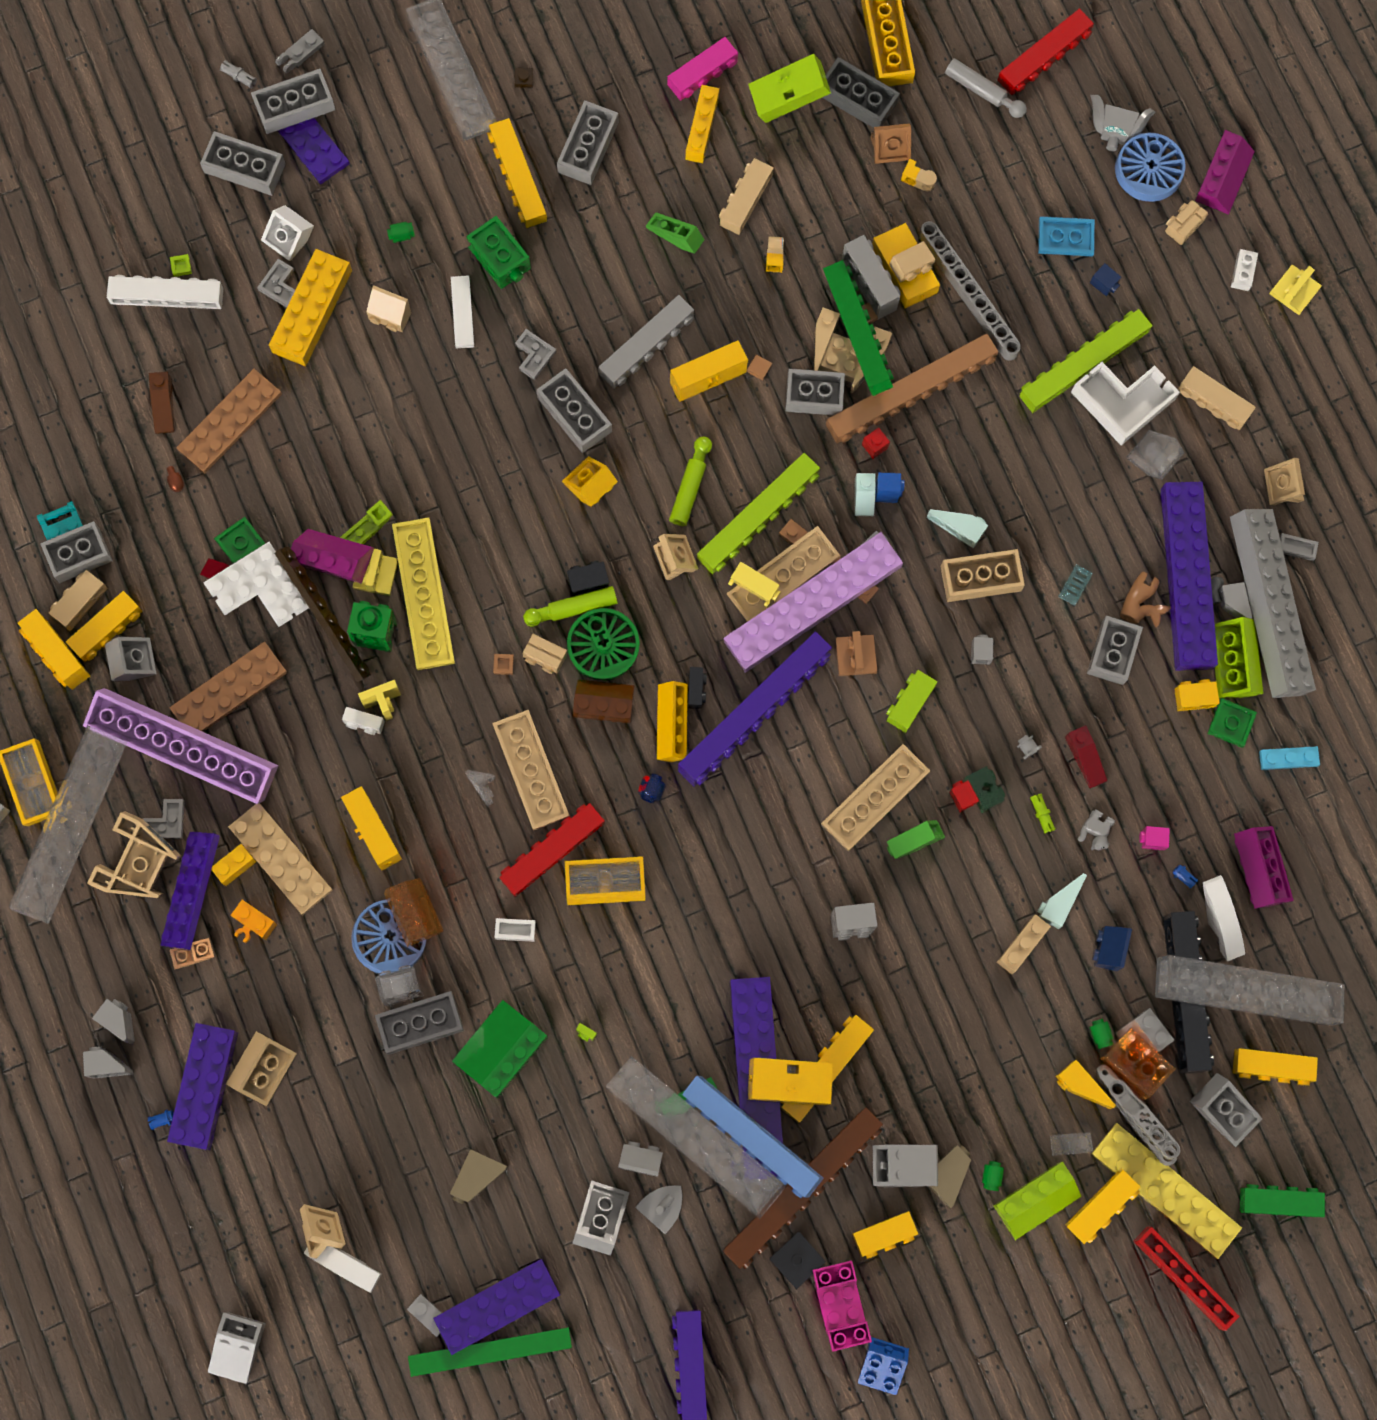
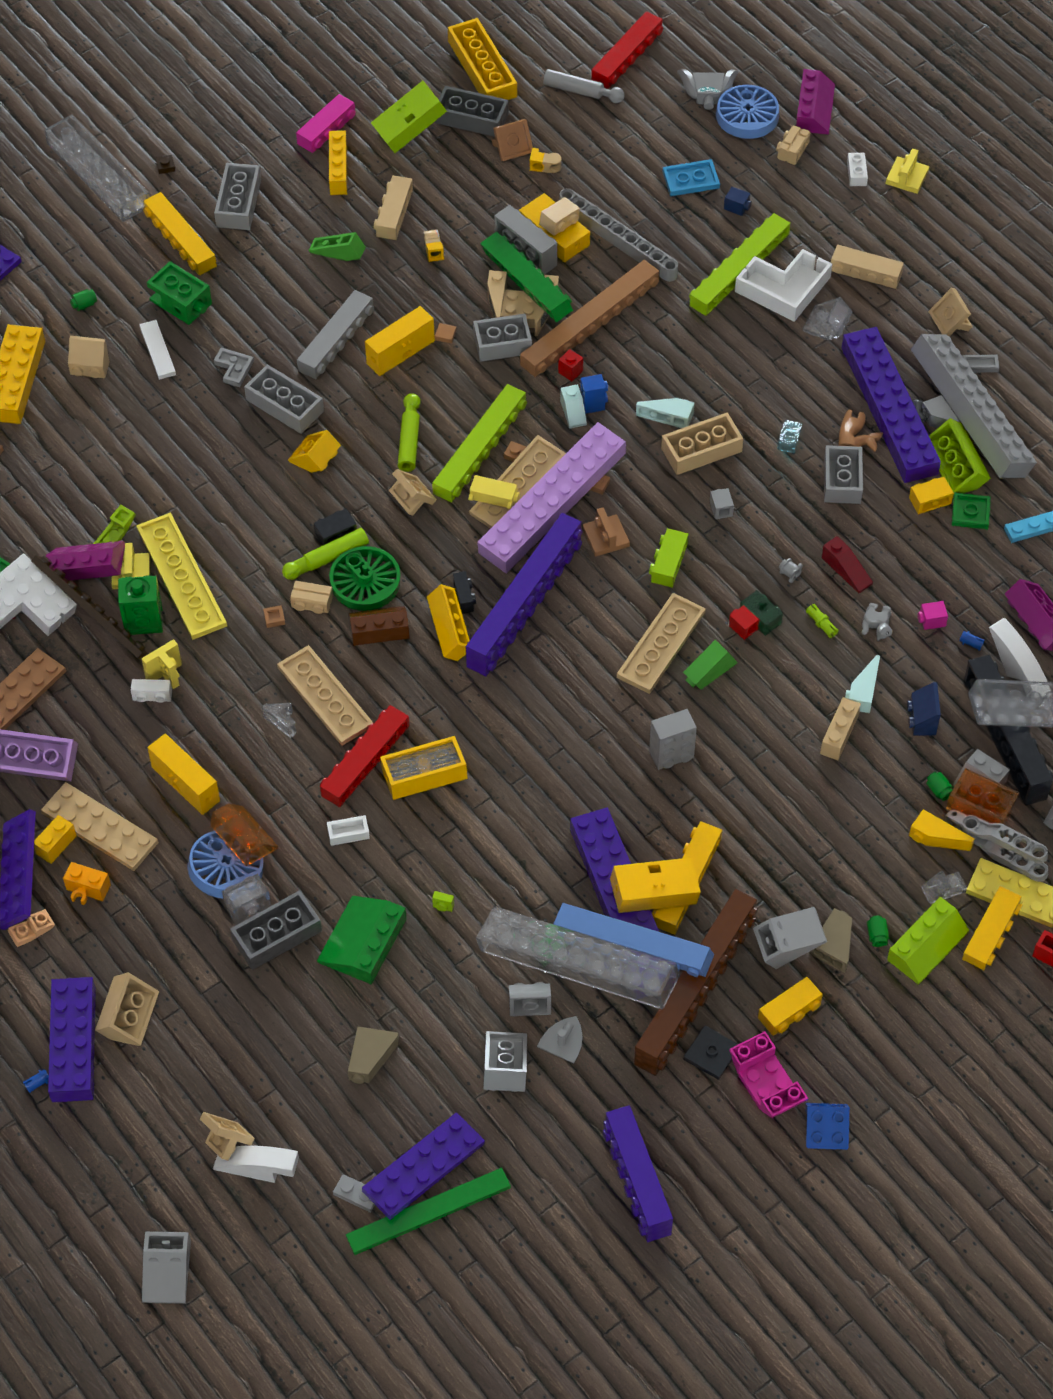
camera: 10 degrees left, 20 degrees down
clear blue head [638,773,666,804] -> none

